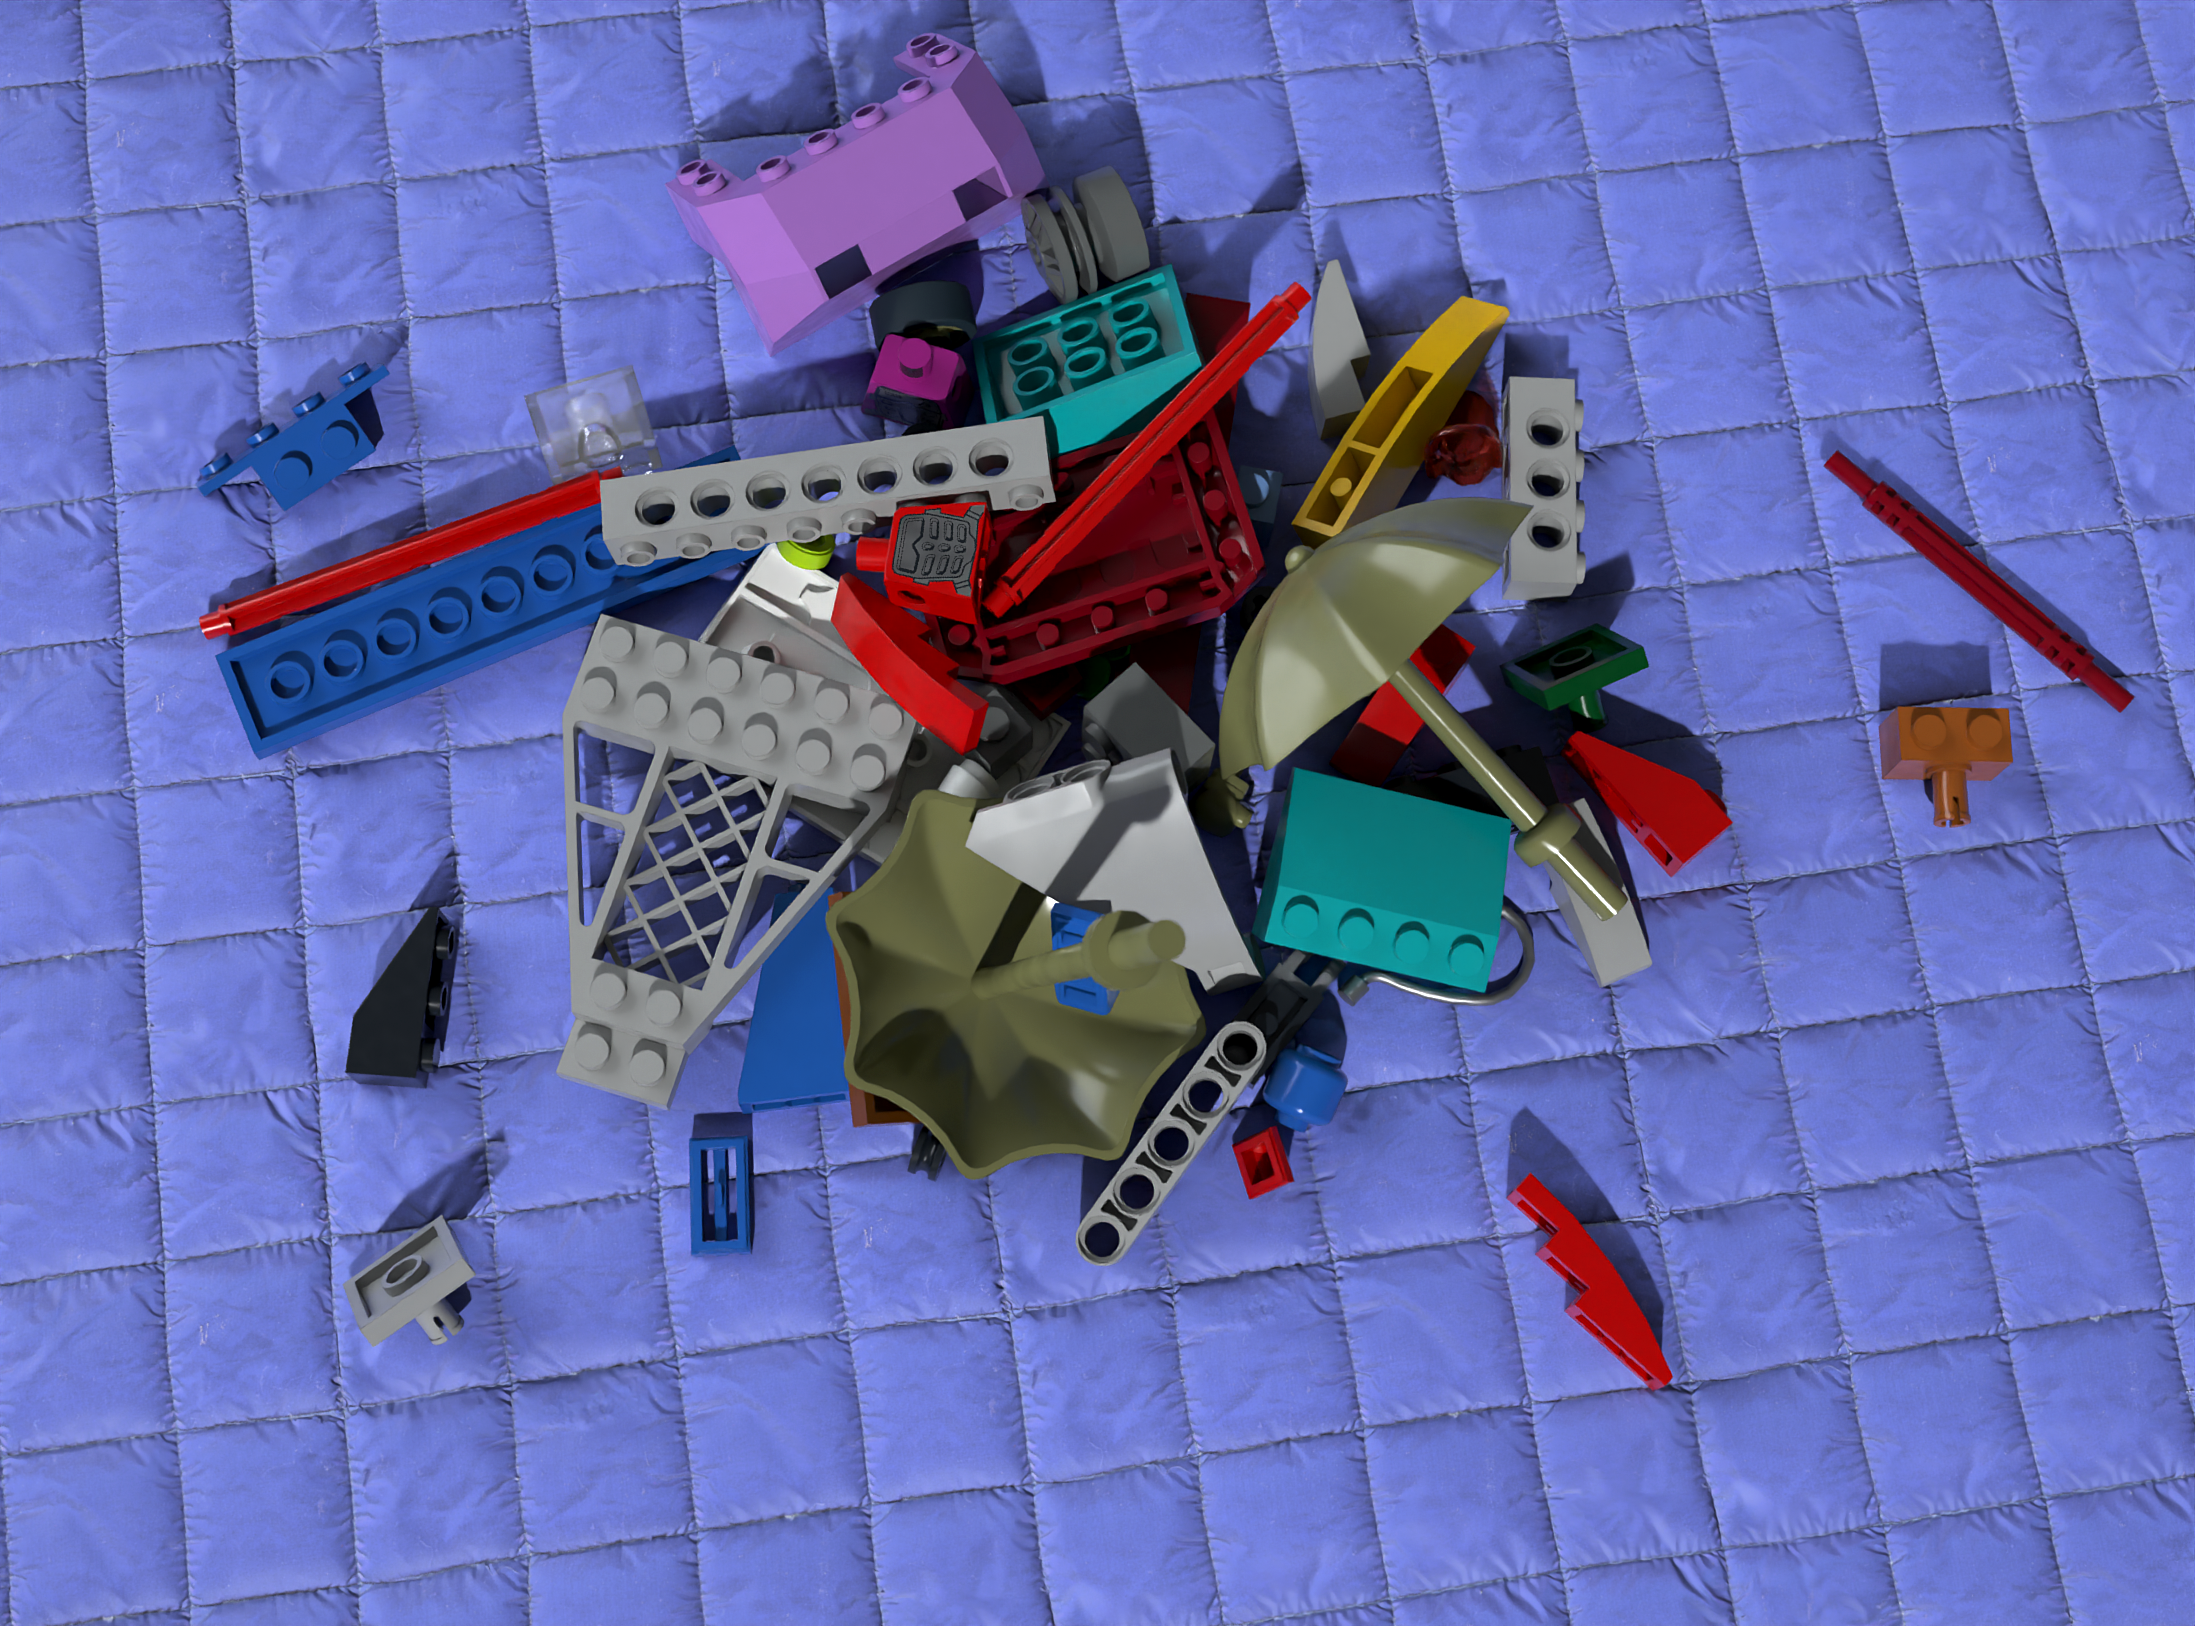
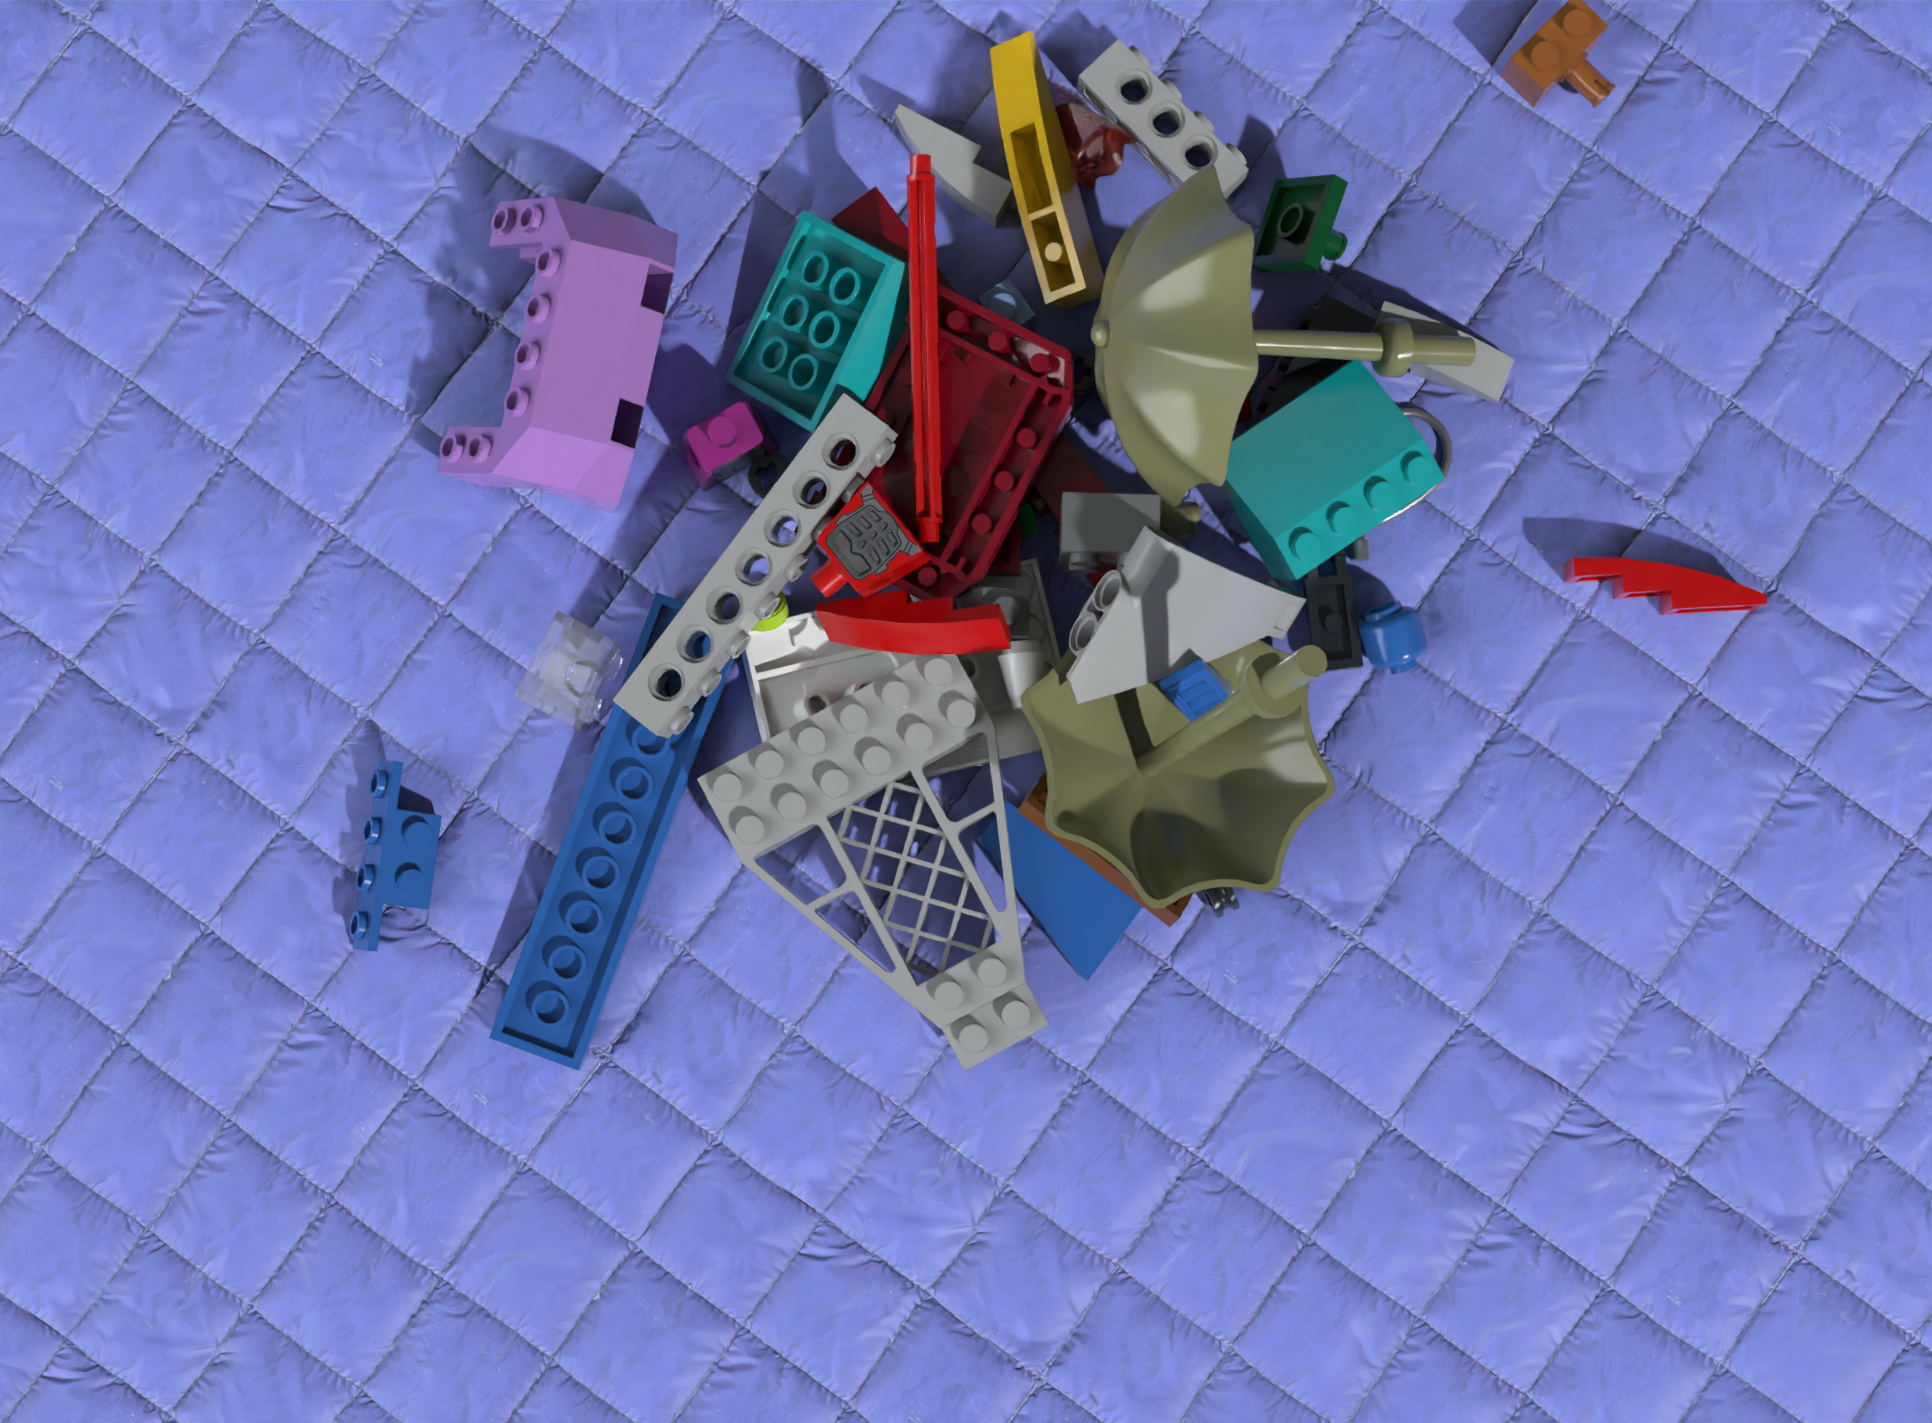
camera: 35 degrees left, 10 degrees up
red piece [199,465,625,640] -> none
light grey tile [342,1215,476,1347] -> none
black slope [345,907,455,1089] -> none
blue tile [689,1135,752,1257] -> none
black wheel [869,280,977,352] -> none
dark grey wheel [1021,165,1150,305] -> none
light grey beam [1075,1021,1266,1266] -> none
red slope [1232,1126,1294,1200] -> none
red slope [1560,731,1733,878] -> none

